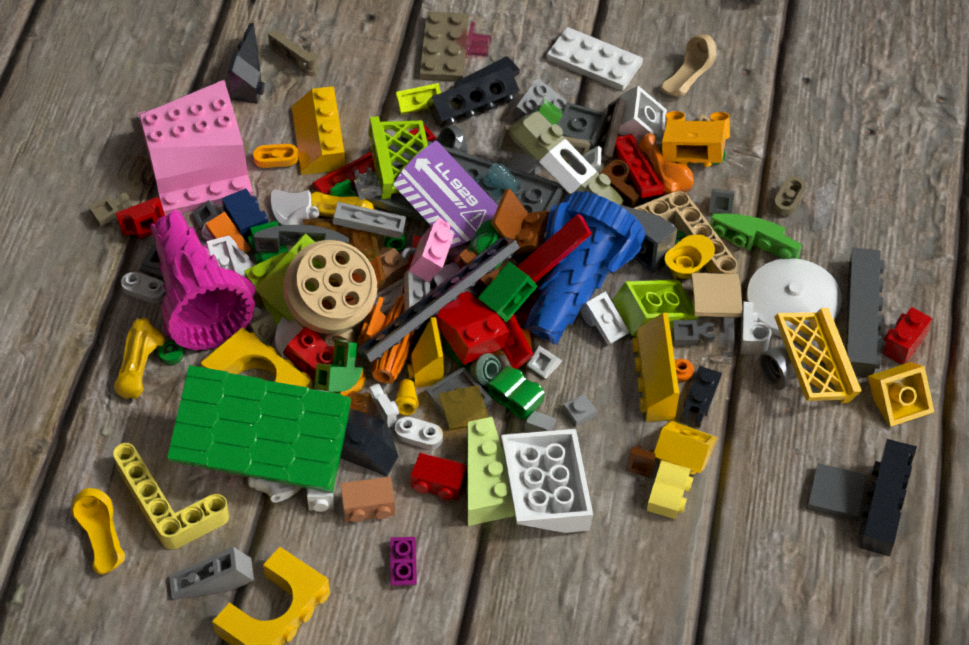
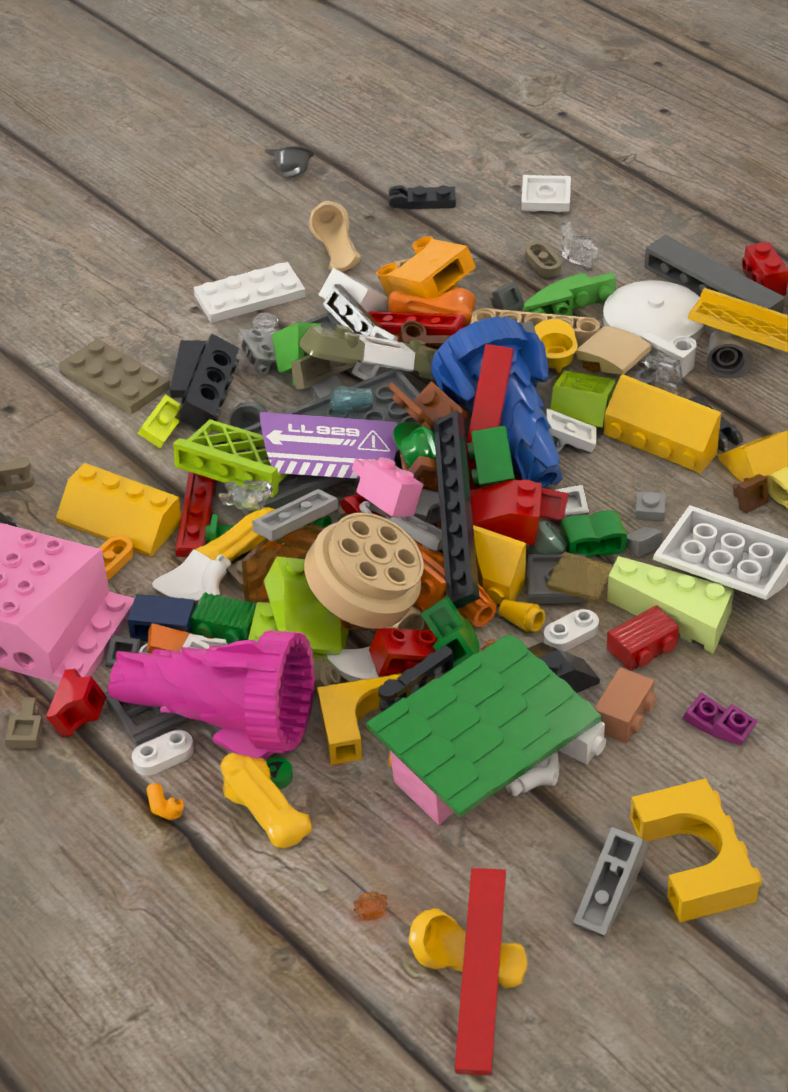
camera: 50 degrees left, 10 degrees down
light yellow beam [113,443,229,550] -> none
dark grey slope [254,225,349,256] -> none
white plate [369,383,399,428] -> none
clear pink panel [467,22,492,57] -> none
none -> light orange arm [146,783,184,820]
none -> clear orange plate [353,892,388,920]
none -> black hinge [378,645,454,712]
none -> black hinge [389,185,456,210]
none -> red tile [455,868,506,1076]
none -> white plate [521,175,571,212]

